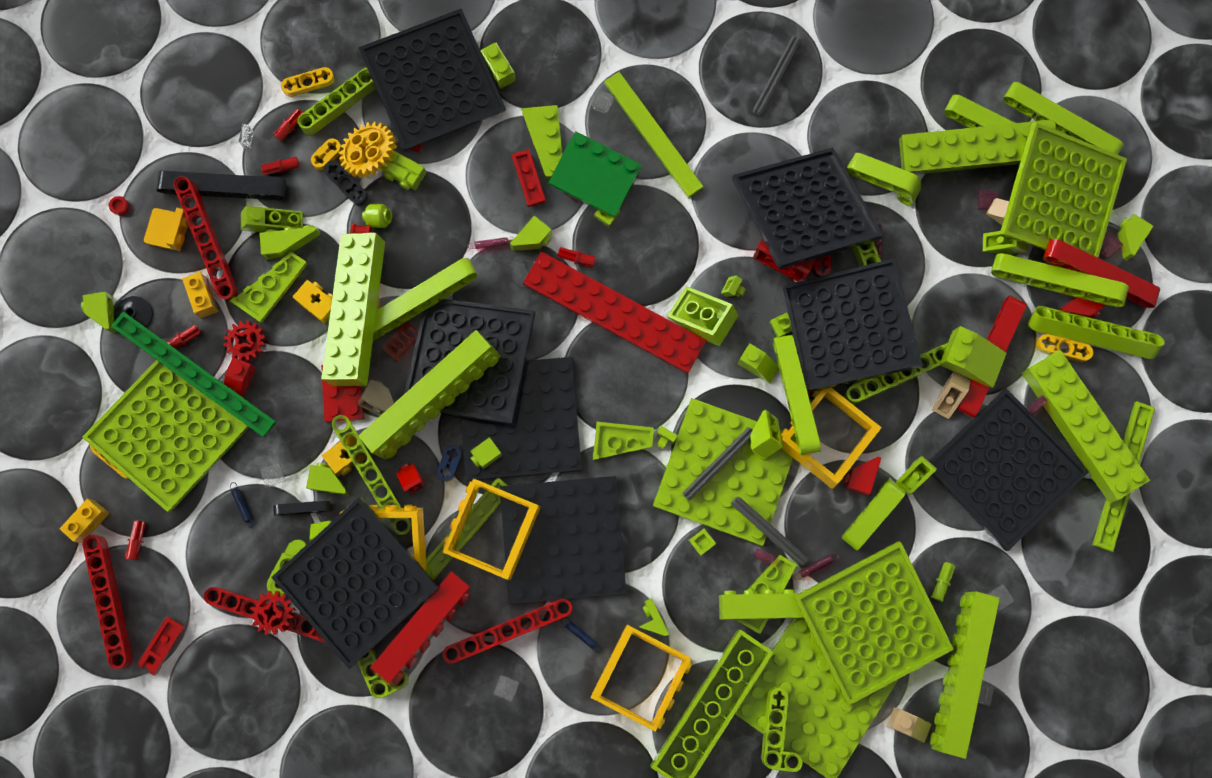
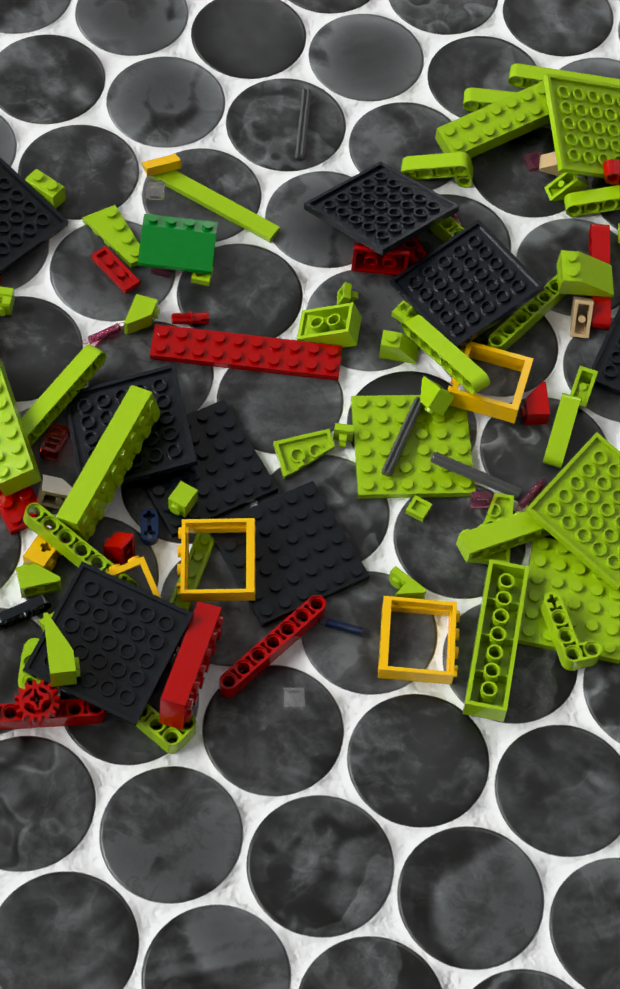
camera: 25 degrees left, 20 degrees down
none -> lime slope [43,612,80,687]
none -> yellow slope [141,154,181,177]

